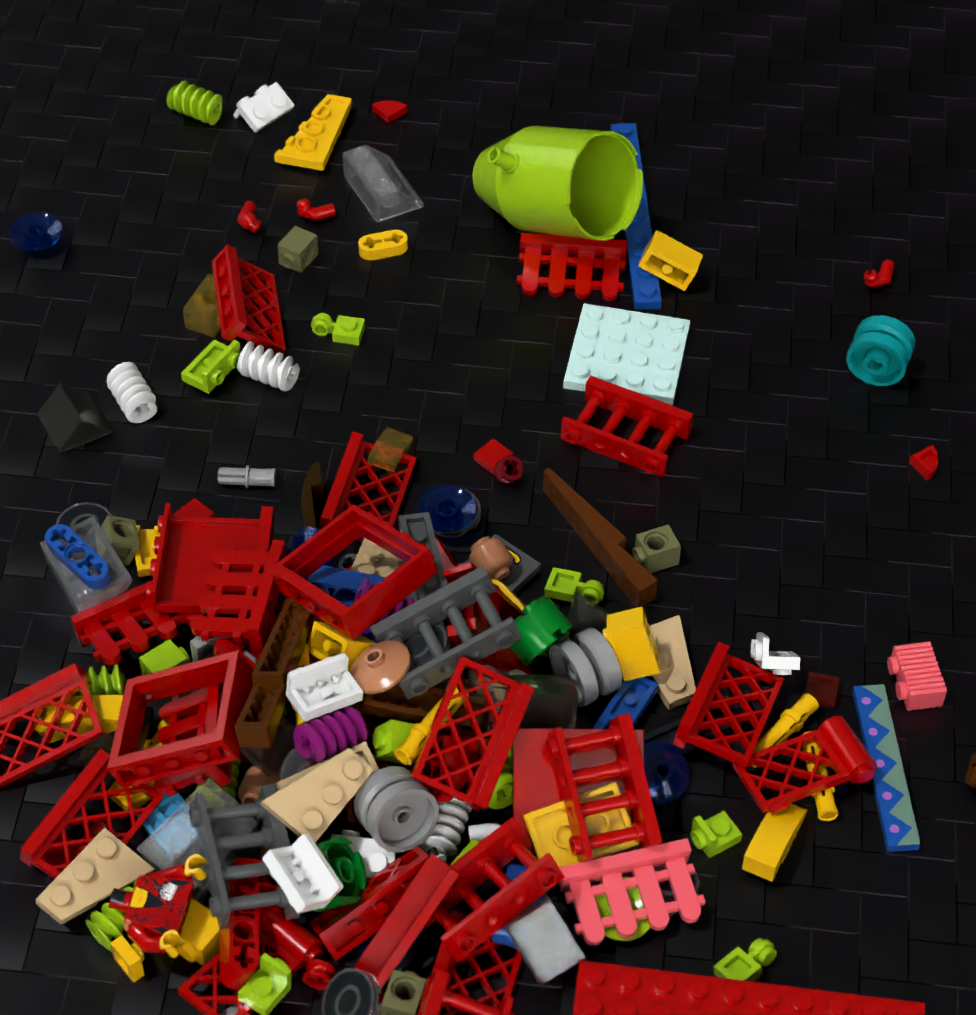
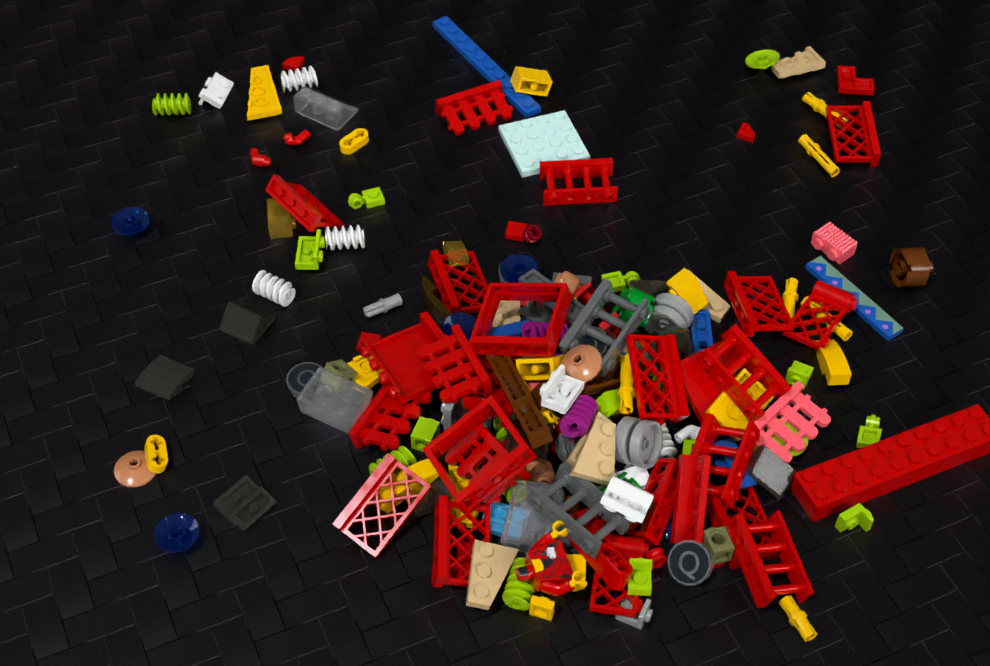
camera: 30 degrees left, 0 degrees up
blue beam [45,524,112,590] -> none
olive brick [277,226,318,273] -> none
lime piece [473,126,643,241] -> none
reddish brown slope [543,468,658,608] -> none
olive brick [632,524,681,573] -> none
white bracket [751,632,800,675] -> none
clear red tile [805,671,840,708] -> none
teal wheel [846,315,916,386] -> none
red arm [864,260,895,288] -> none
none -> white piece [281,66,318,93]

